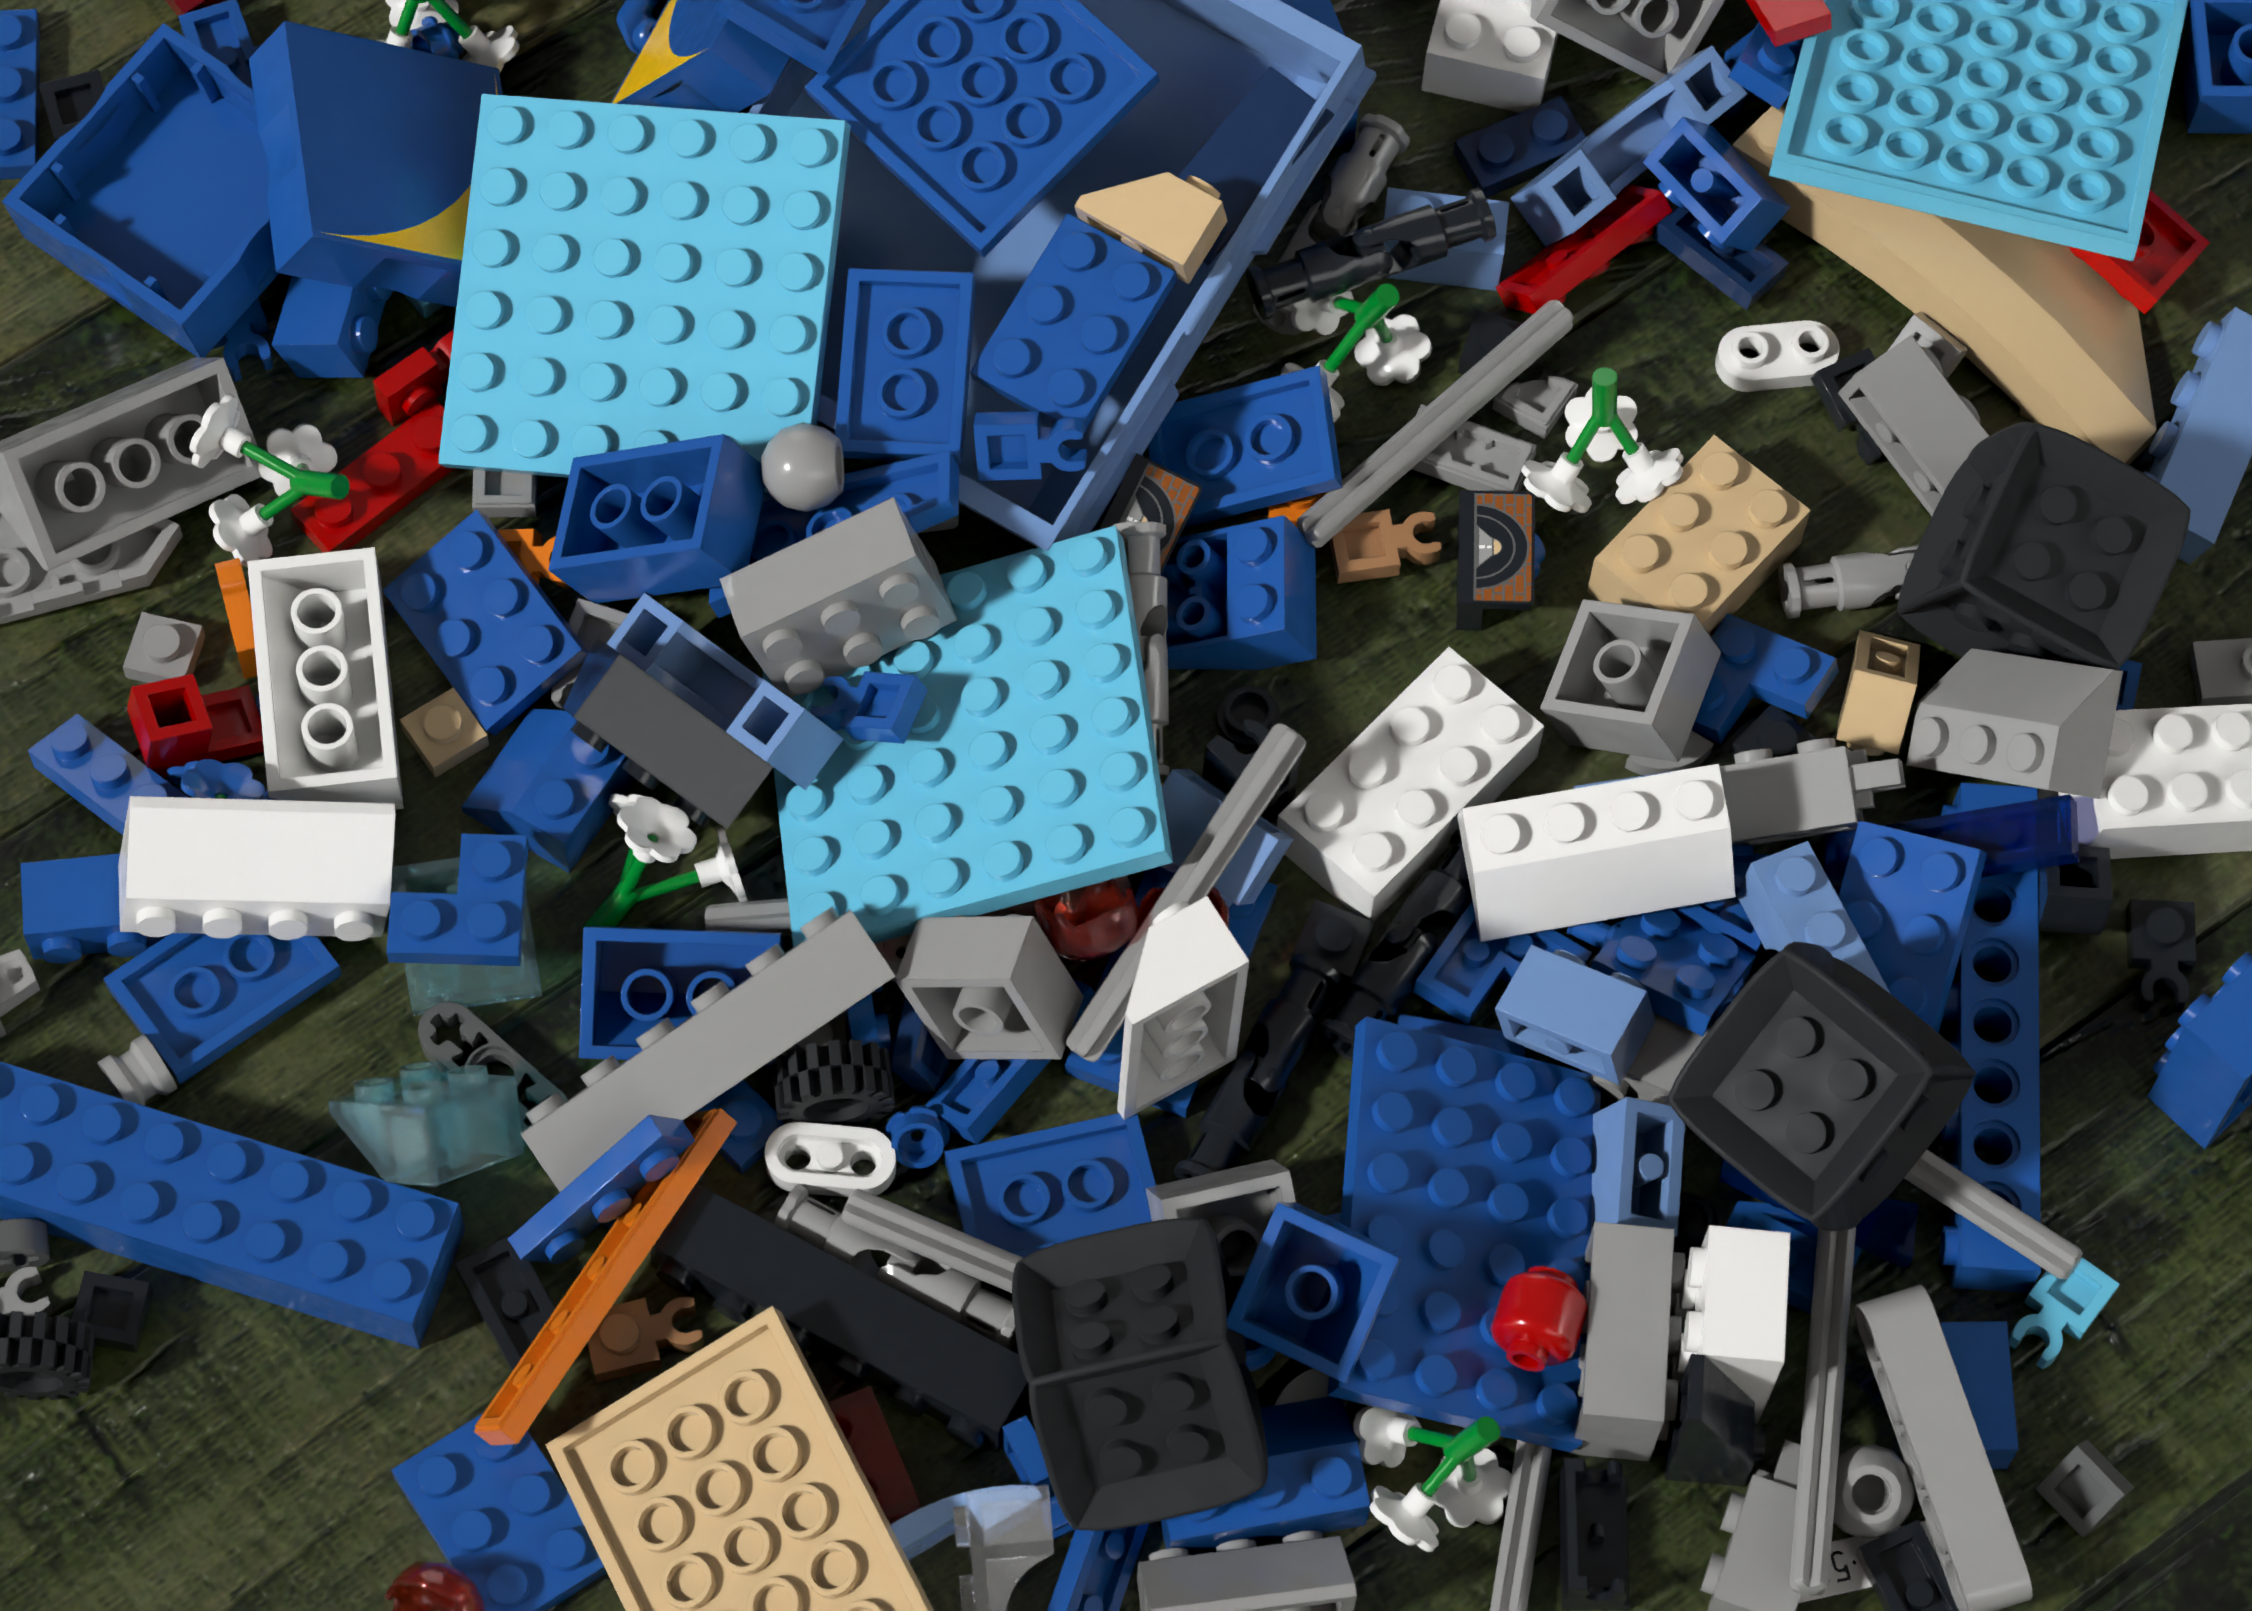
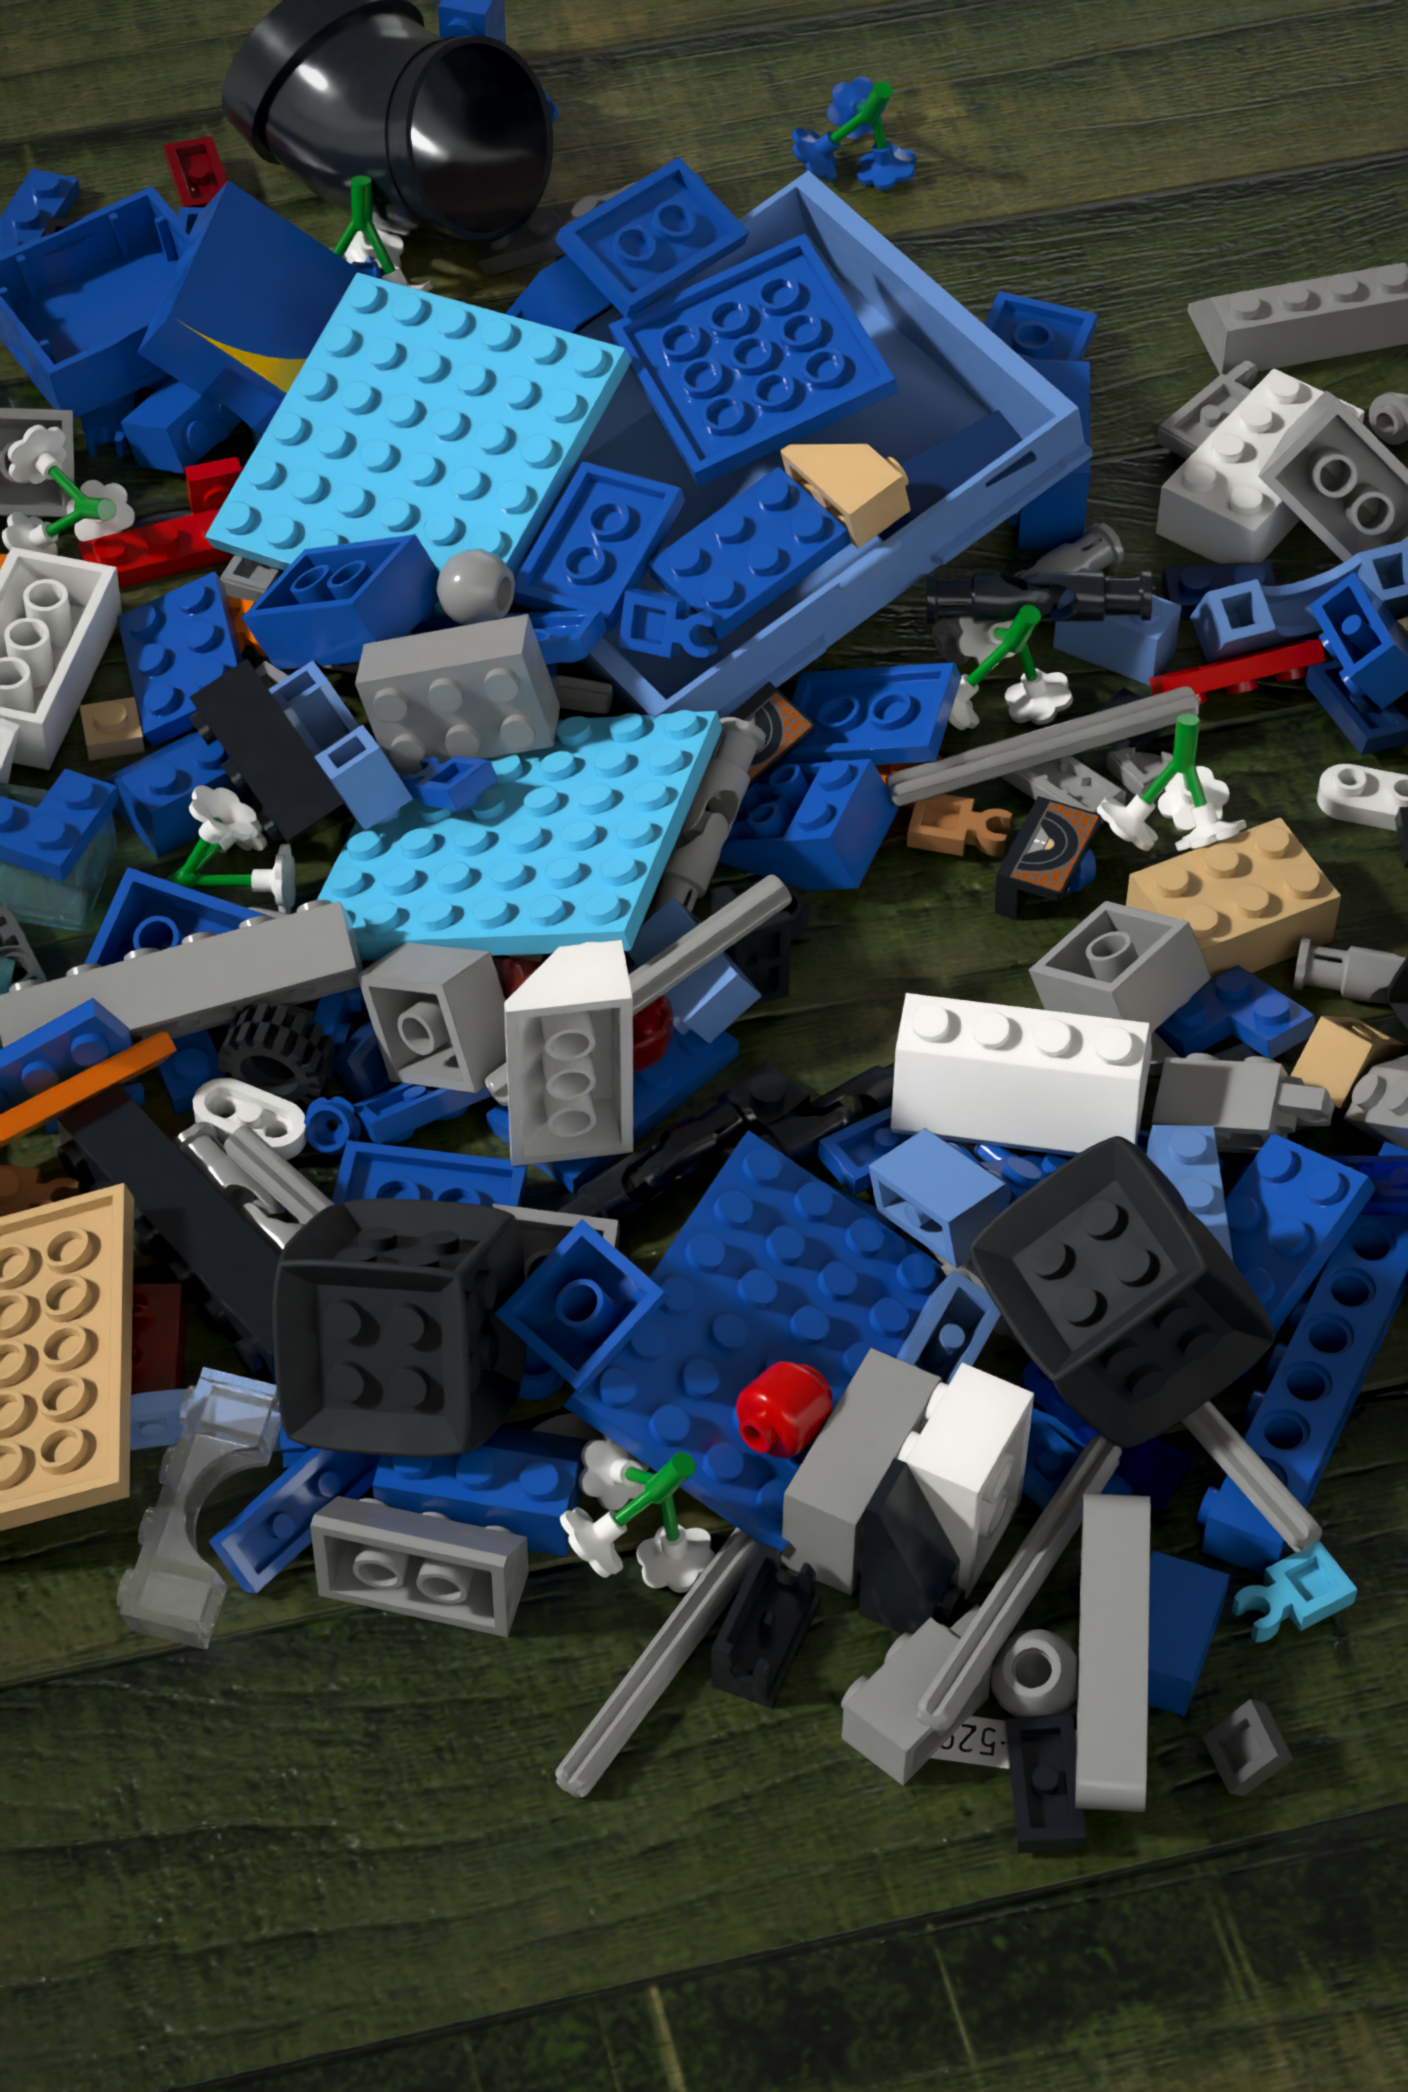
camera: 25 degrees right, 15 degrees down
white brick [1277,647,1544,922] -> none

